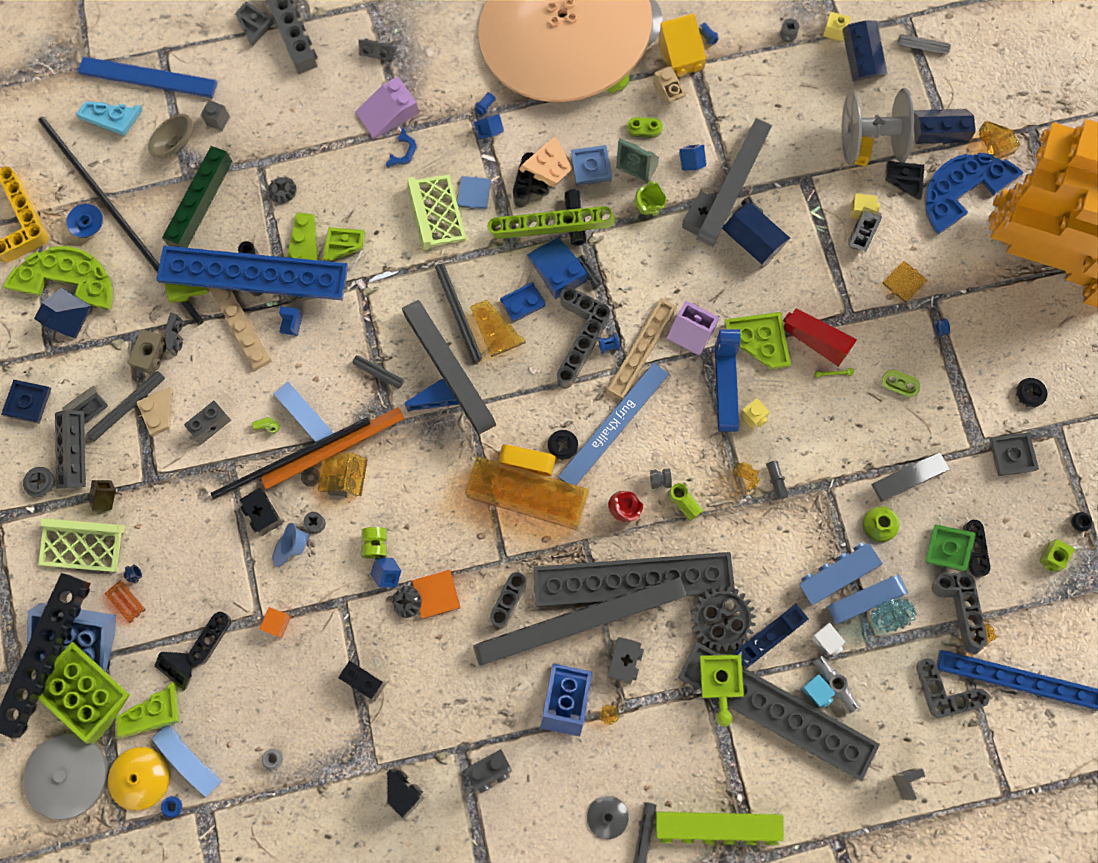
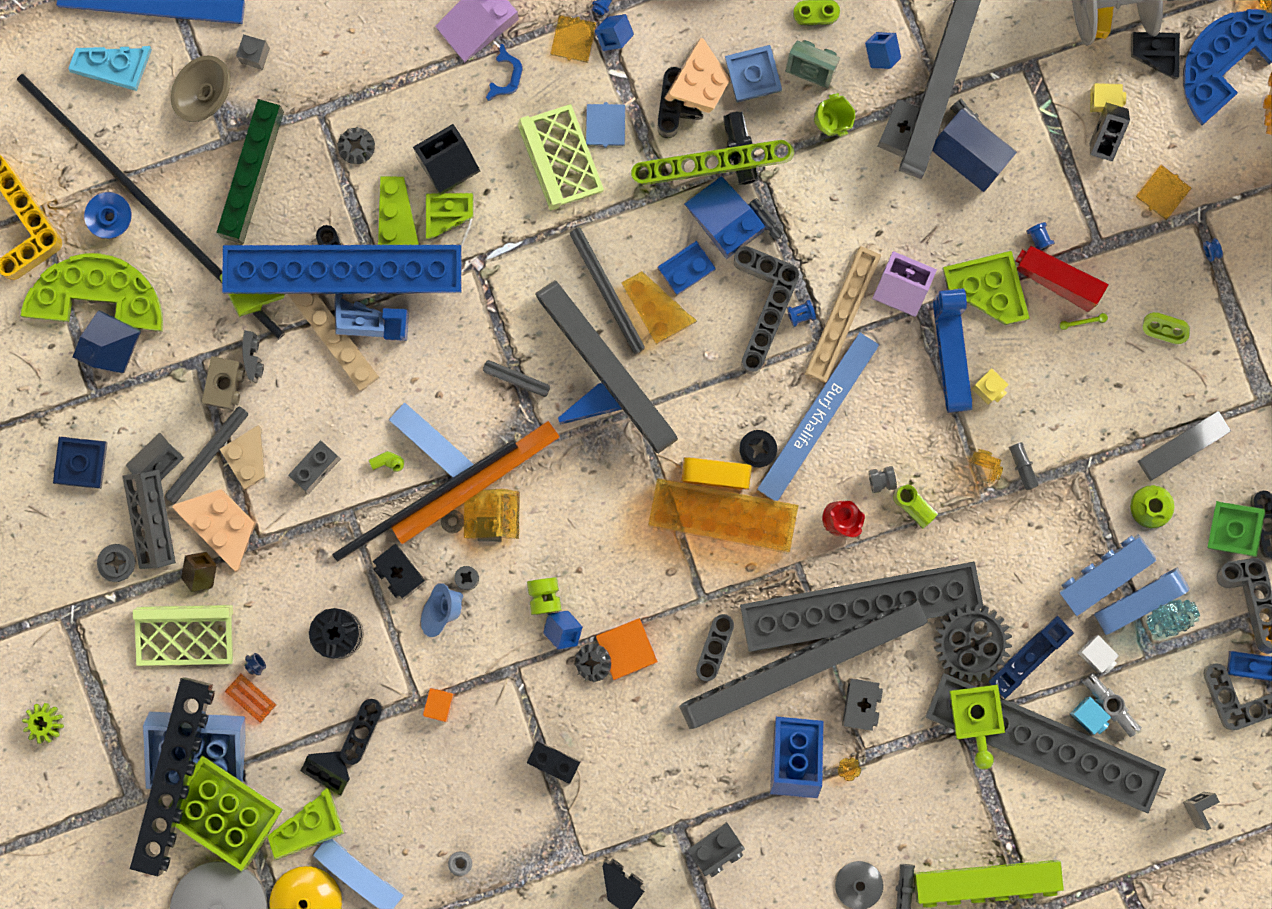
camera: 10 degrees left, 10 degrees up
none -> light nougat wing [172,489,256,572]
none -> black wheel [309,608,364,659]
none -> medium blue wing [334,294,384,337]
none -> black slope [413,124,481,195]
none -> clear yellow piece [550,15,597,63]
none -> blue bush [1026,222,1055,251]

